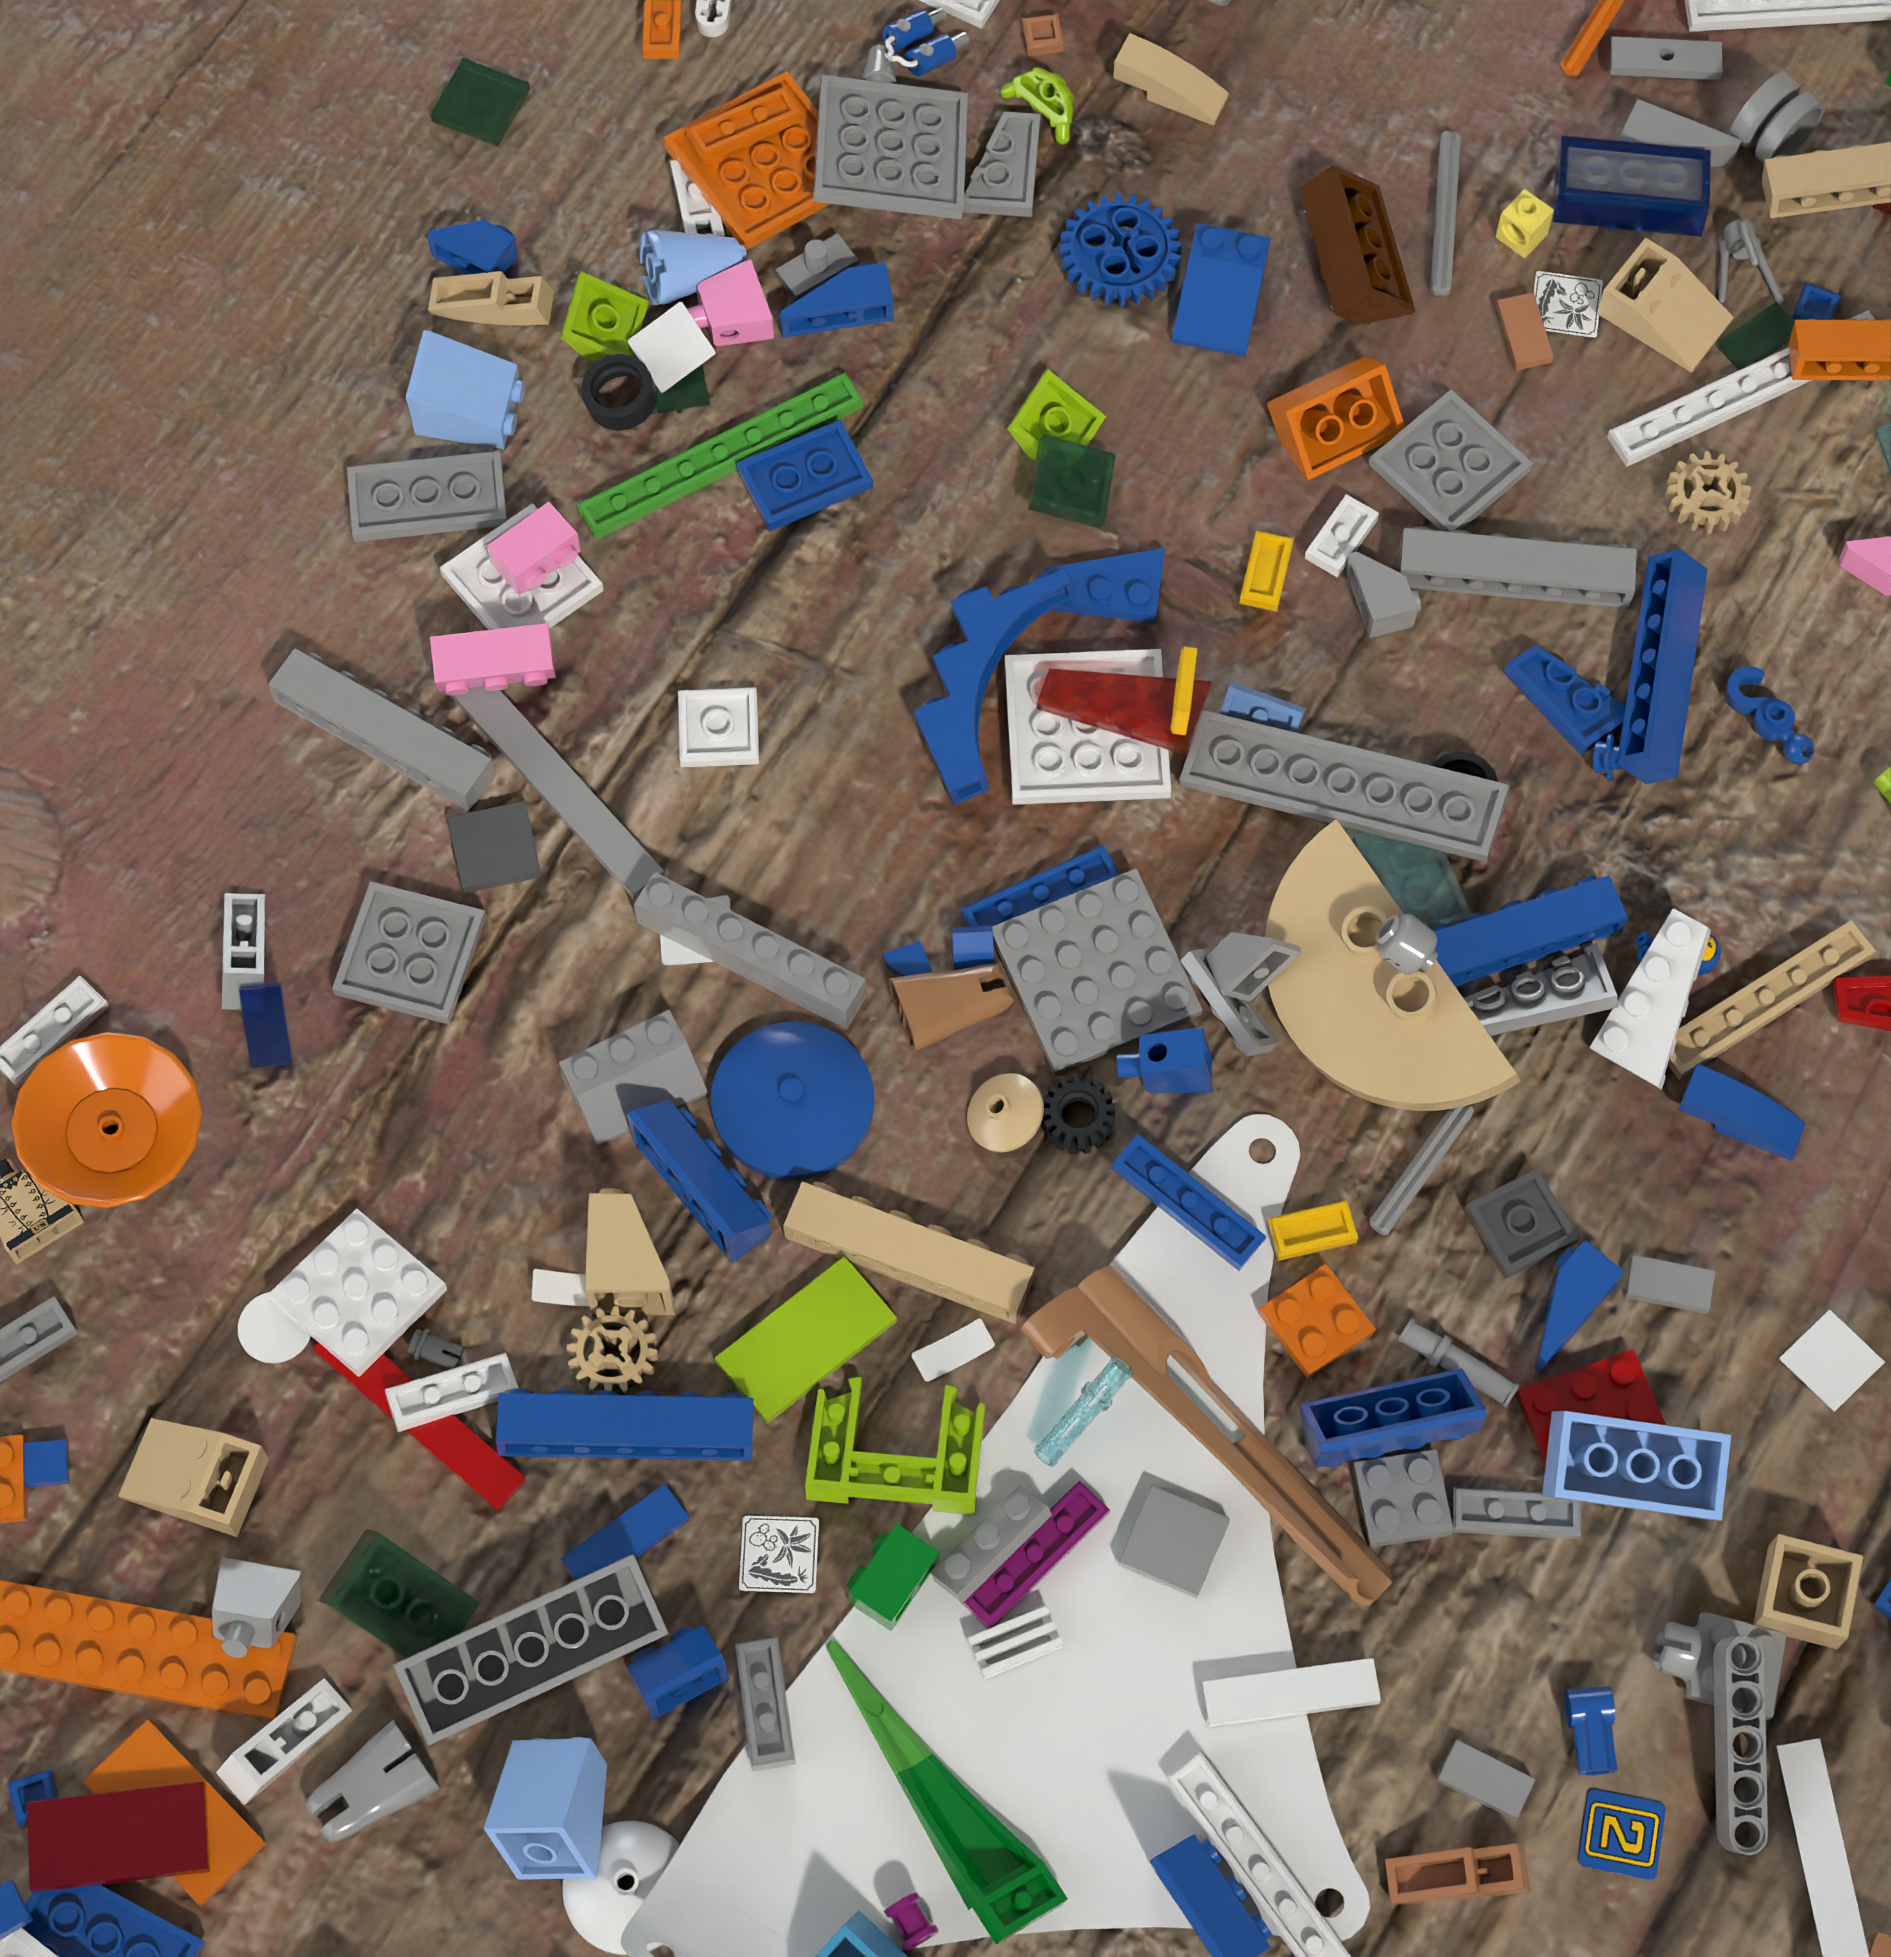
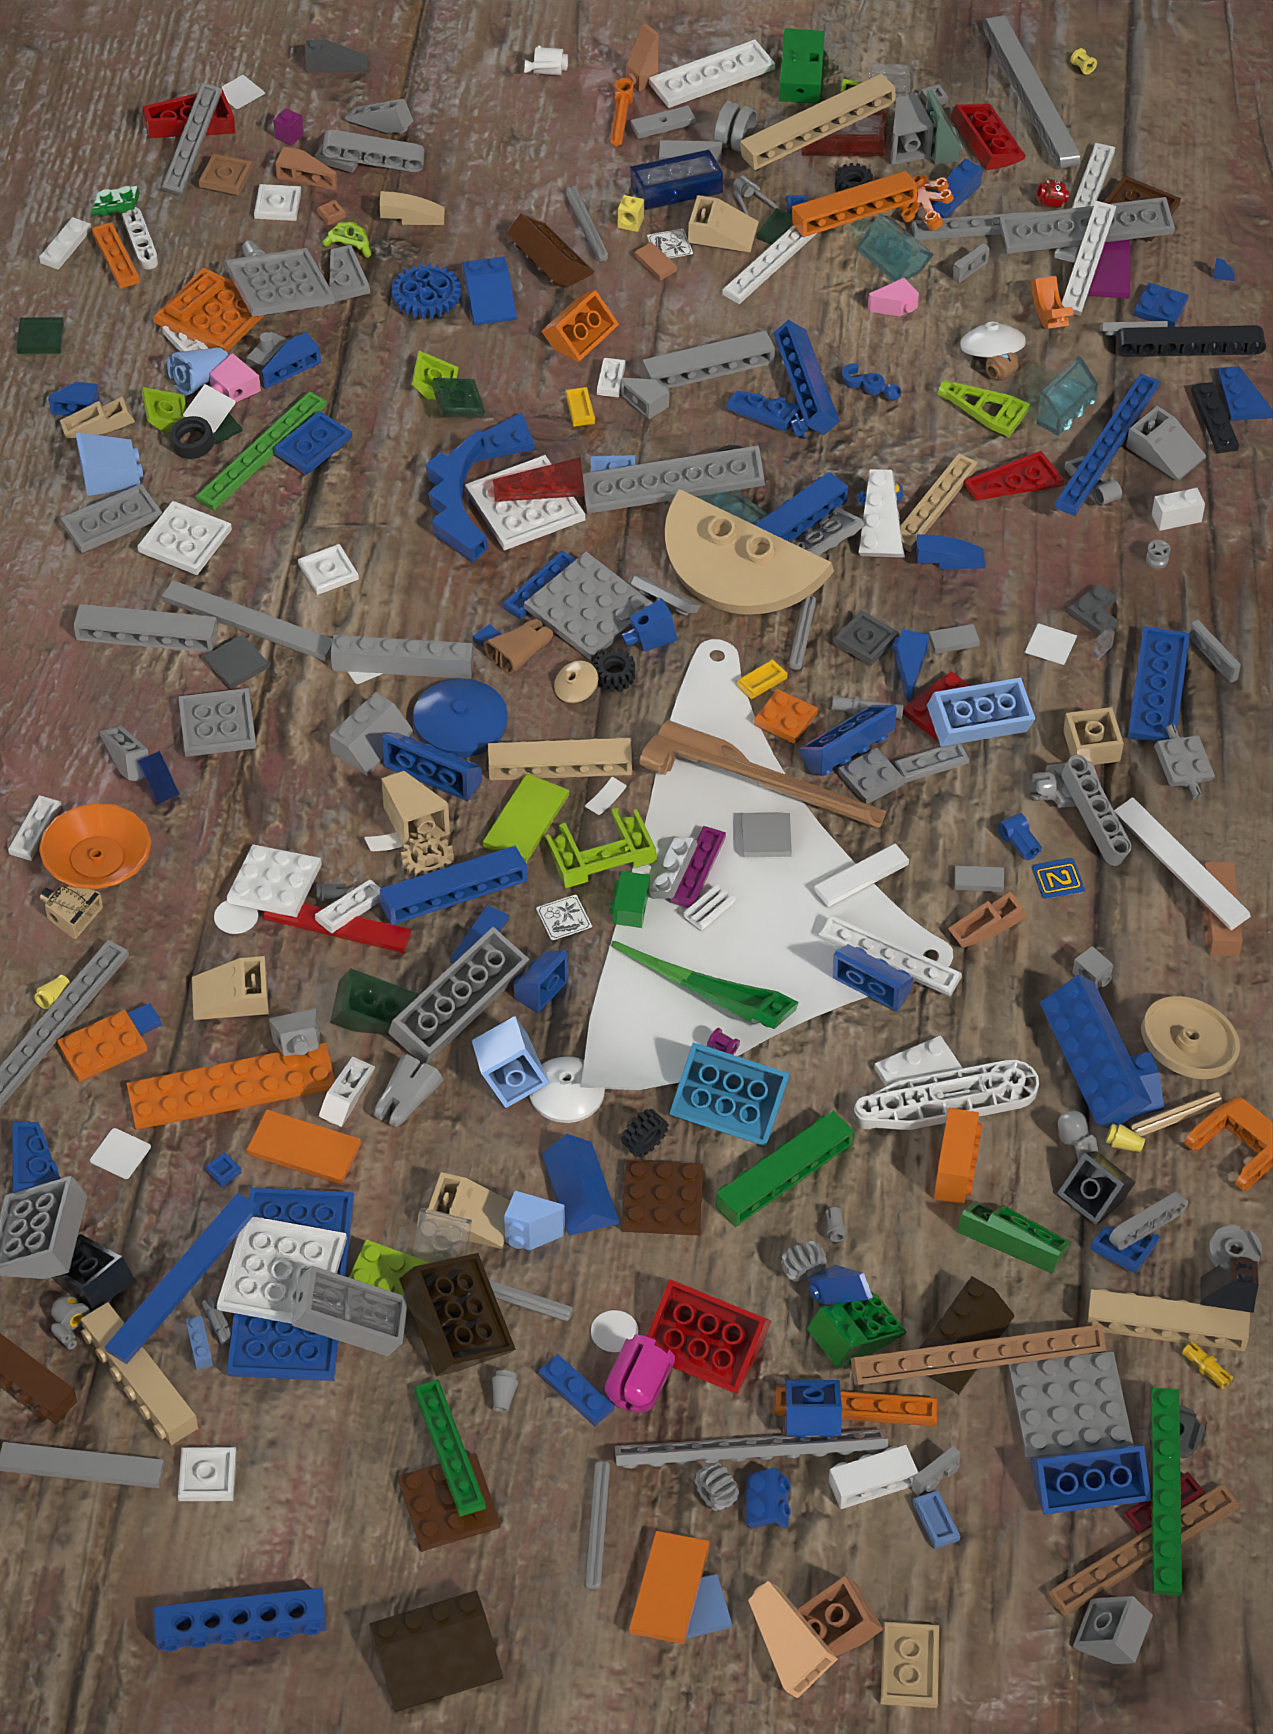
camera: 25 degrees left, 15 degrees down
dark red tile [27,1781,210,1893] -> none
bright pink brick [430,623,556,696] -> none
bright pink brick [487,502,581,596] -> none
light grey tile [735,1637,796,1771] -> none
blue piece [882,8,969,77] -> none
blue tile [952,926,994,970] -> none
clear light blue pin [1034,1356,1133,1467] -> none
blue plate [1111,1134,1267,1271] -> none
yellow tile [1170,646,1197,735] -> none
light grey slope [1206,932,1302,1002] -> none
light grey plate [1368,389,1533,532] -> none
light grey head [1375,914,1438,975] -> none
tan gear [1665,451,1751,534] -> none

